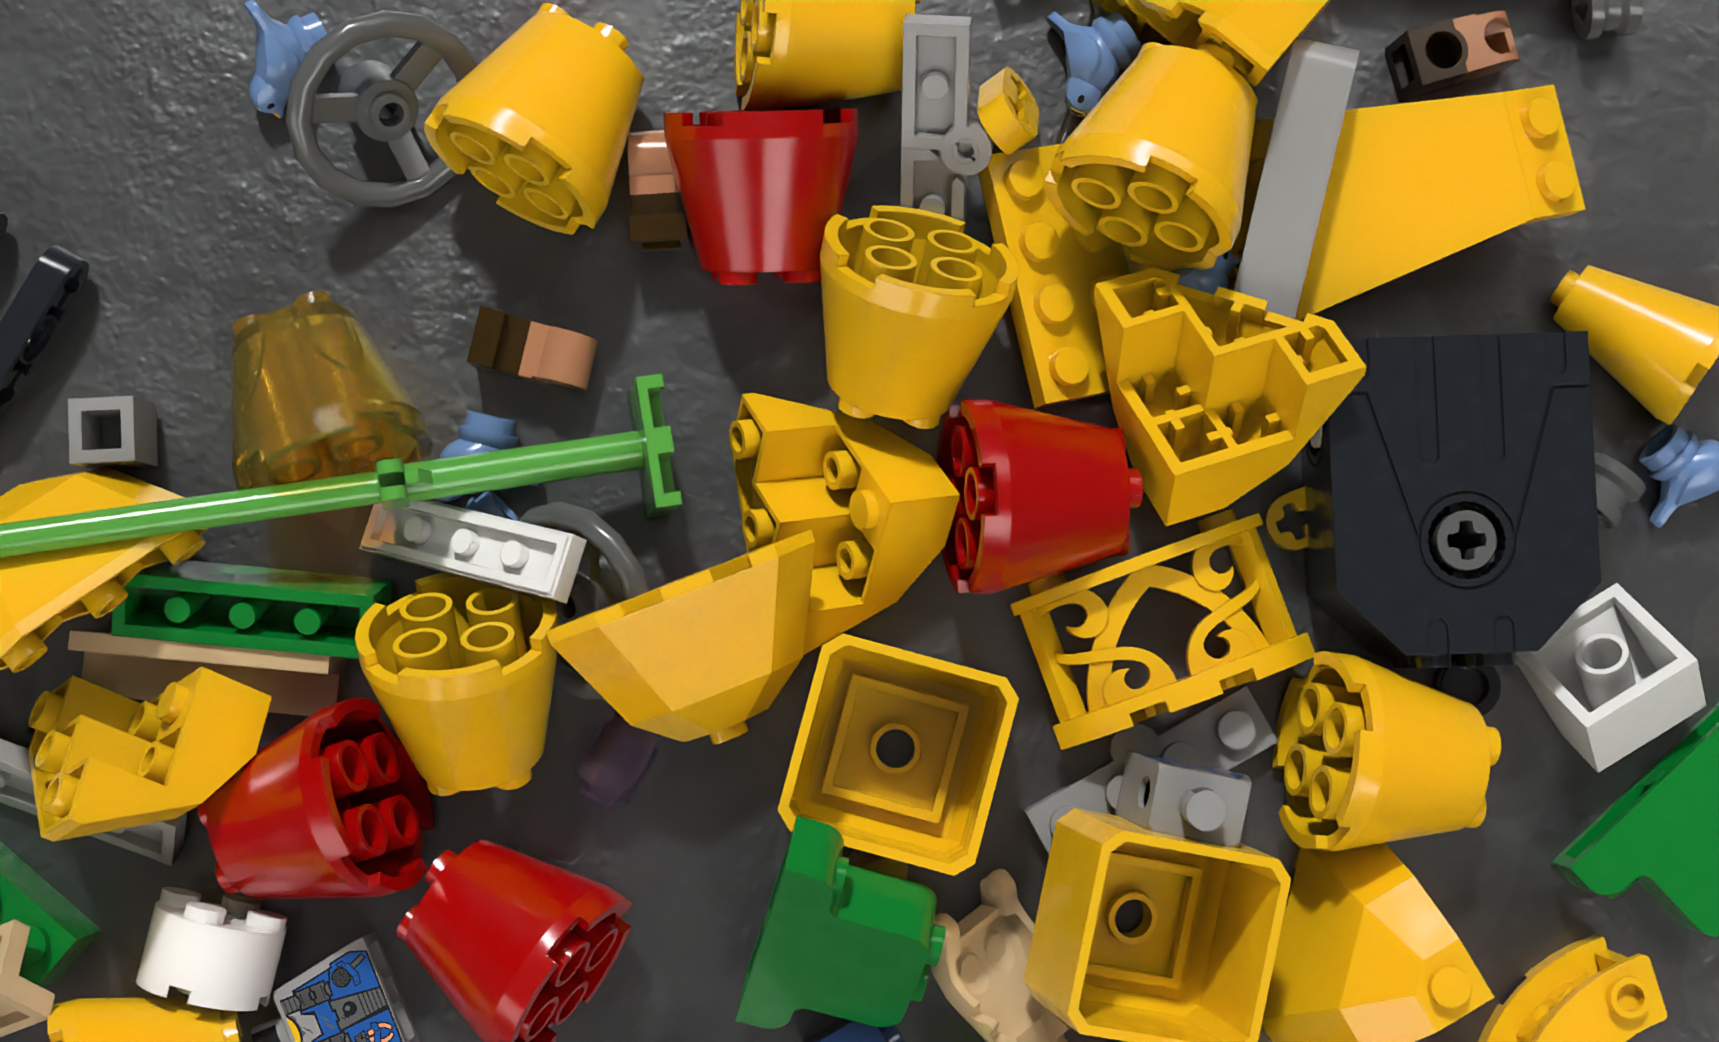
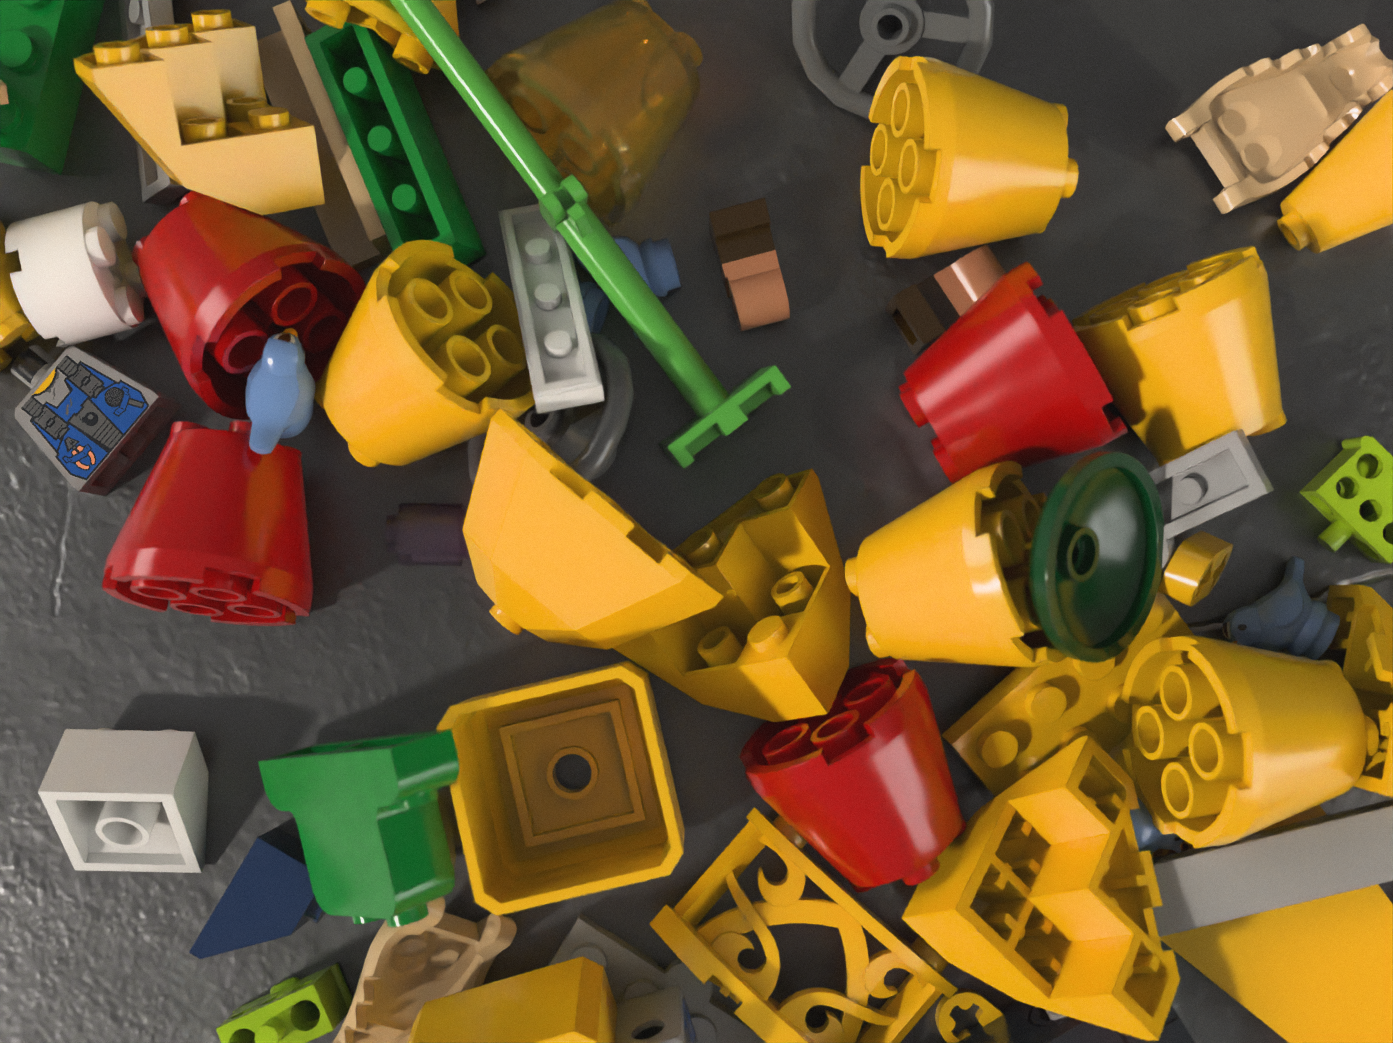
camera: 70 degrees right, 0 degrees up
none -> medium blue animal [245,328,315,454]
none -> dark green dish [1030,451,1164,663]

